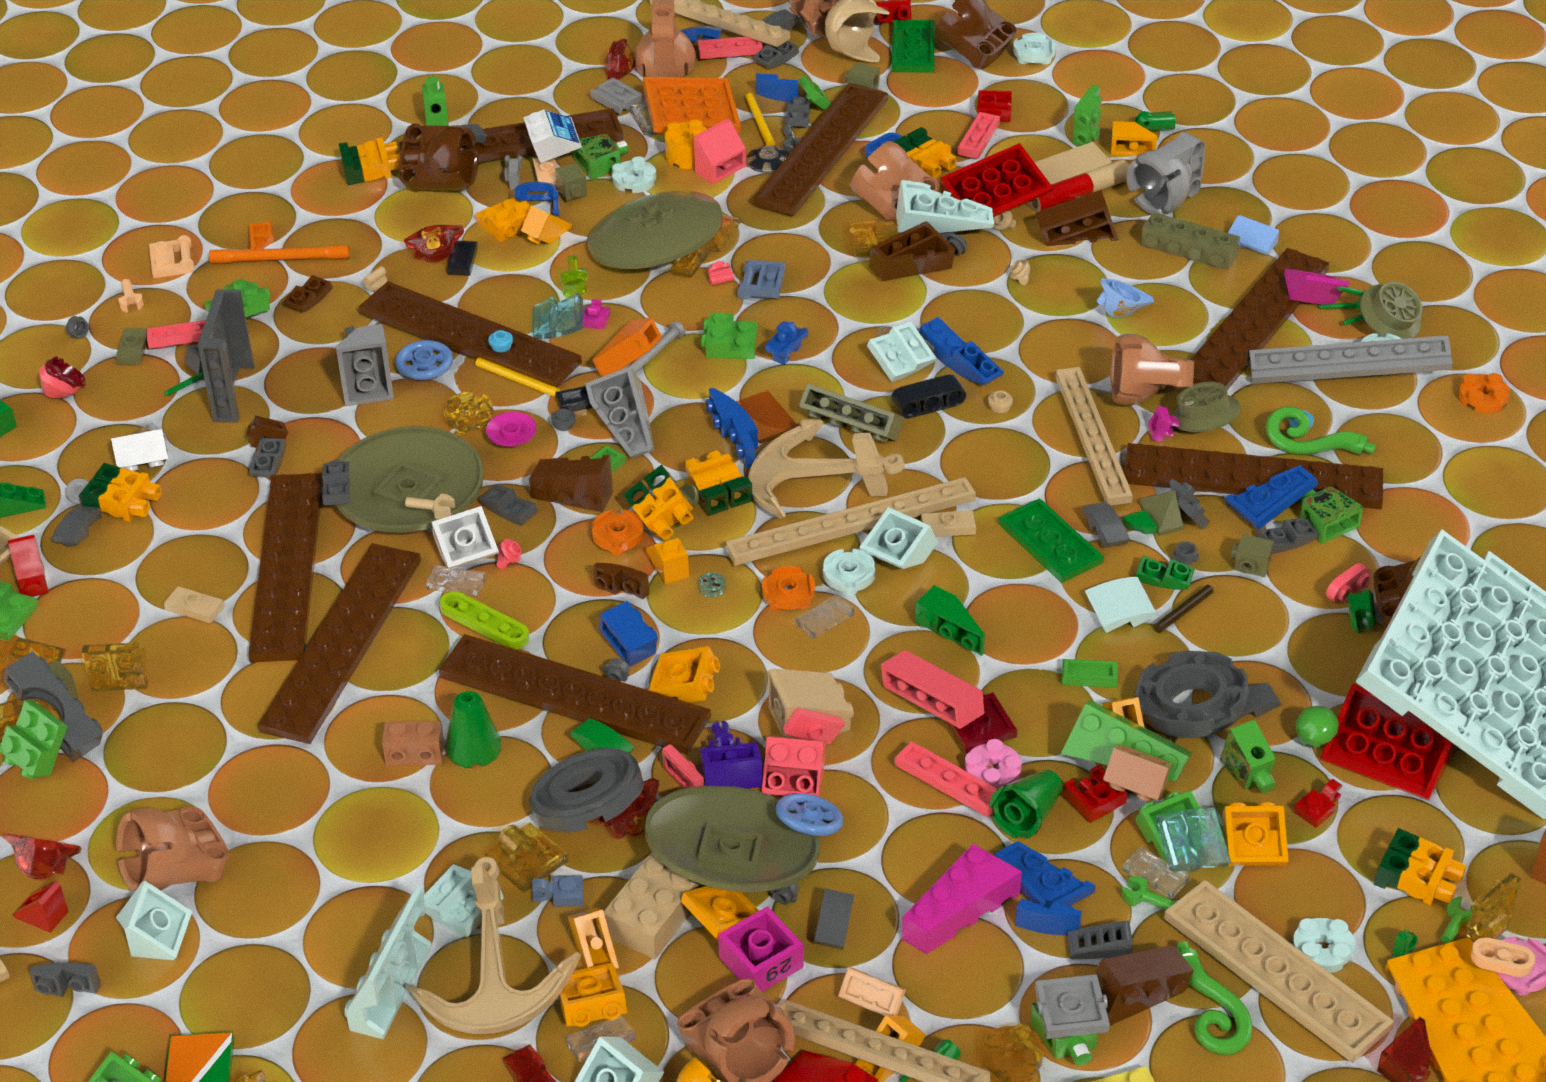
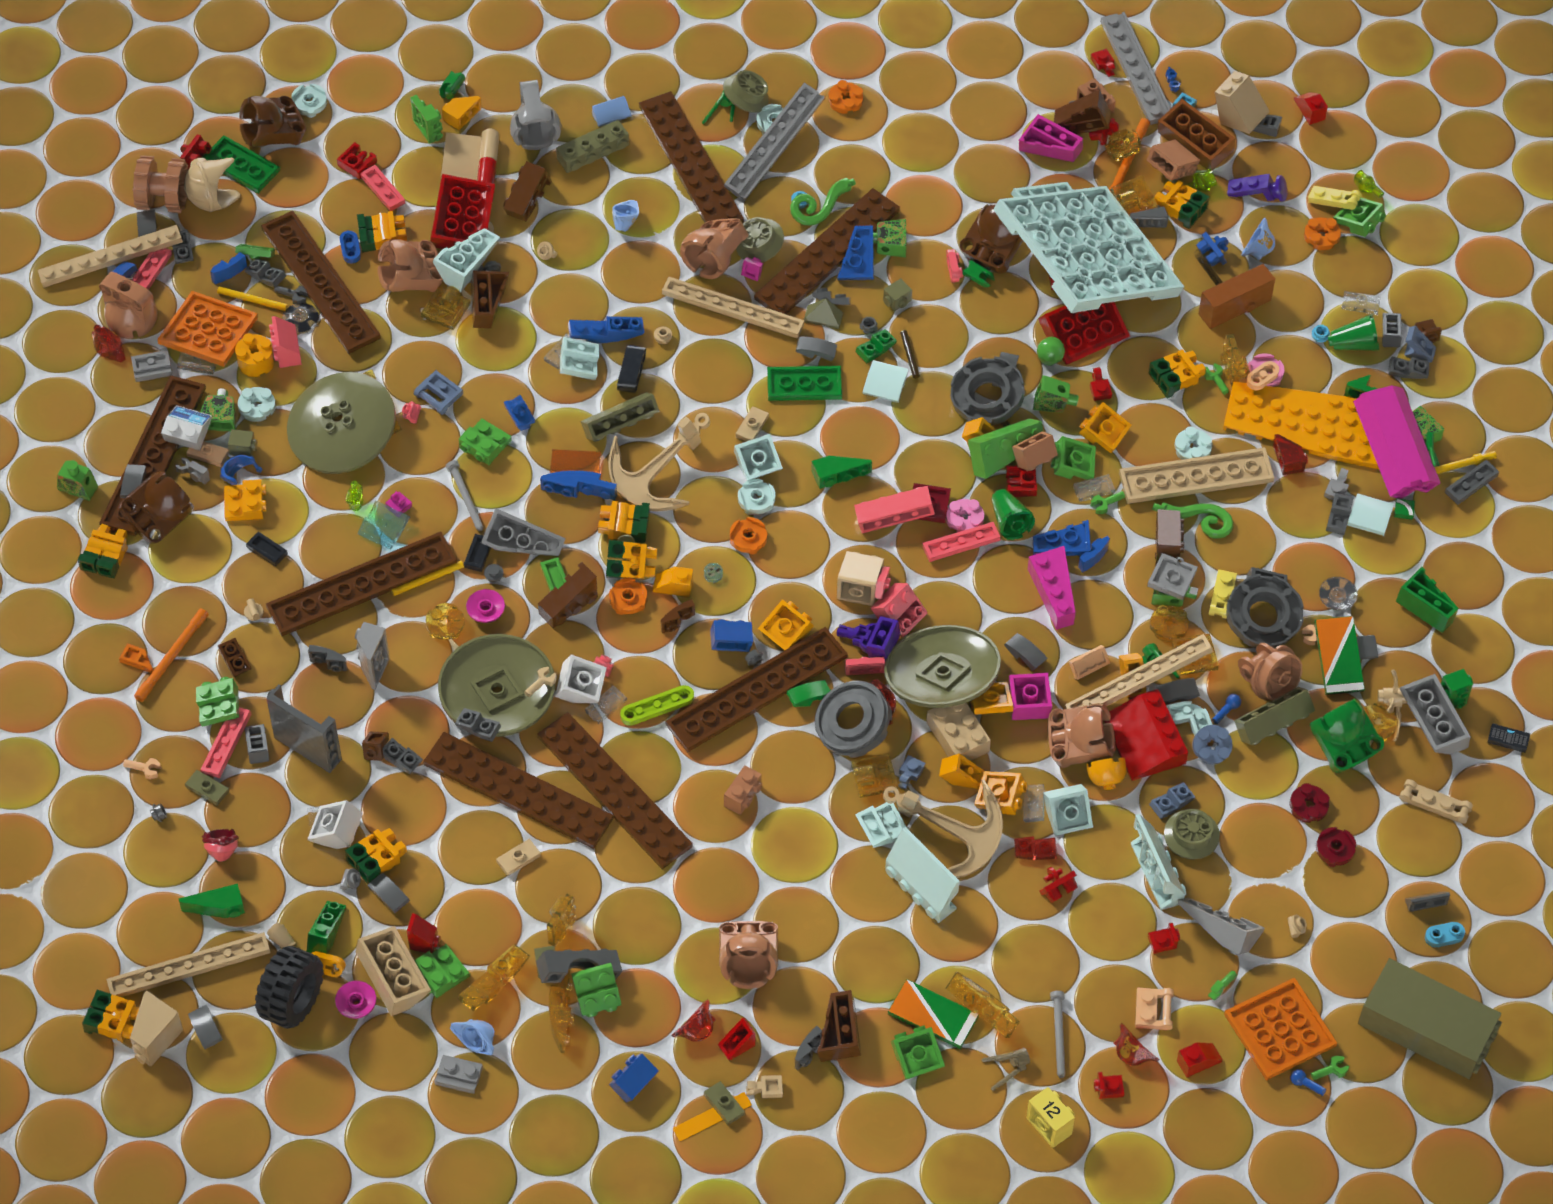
camera: 60 degrees left, 15 degrees up
light aqua slope [116,881,192,960] -> none
light nougat plate [149,235,194,278] -> none
green axle [164,371,204,396] -> none
medium blue plate [395,340,453,380] -> none
clear red hat [404,225,464,262] -> none
green cone [445,691,501,768] -> none
dark grey slope [479,485,538,525] -> none
medium azure plate [488,330,513,352] -> none
light orange slope [521,206,572,245] -> none
orange slope [592,317,662,377] -> none
tan plate [725,477,976,566] -> none
medium blue plate [776,793,844,836] -> none
clear plate [796,594,854,639] -> none
olive brick [845,62,880,90] -> none
bright green tile [1062,659,1118,688] -> none
dark grey slope [1068,921,1133,959] -> none
green tile [1122,510,1157,534] -> none
clear light blue slope [1155,808,1231,872] -> none
dark grey slope [1256,518,1319,554] -> none
dark pink slope [1284,268,1349,304] -> none
green tile [1392,929,1418,957] -> none
none -> reddish brown wedge [817,990,861,1062]

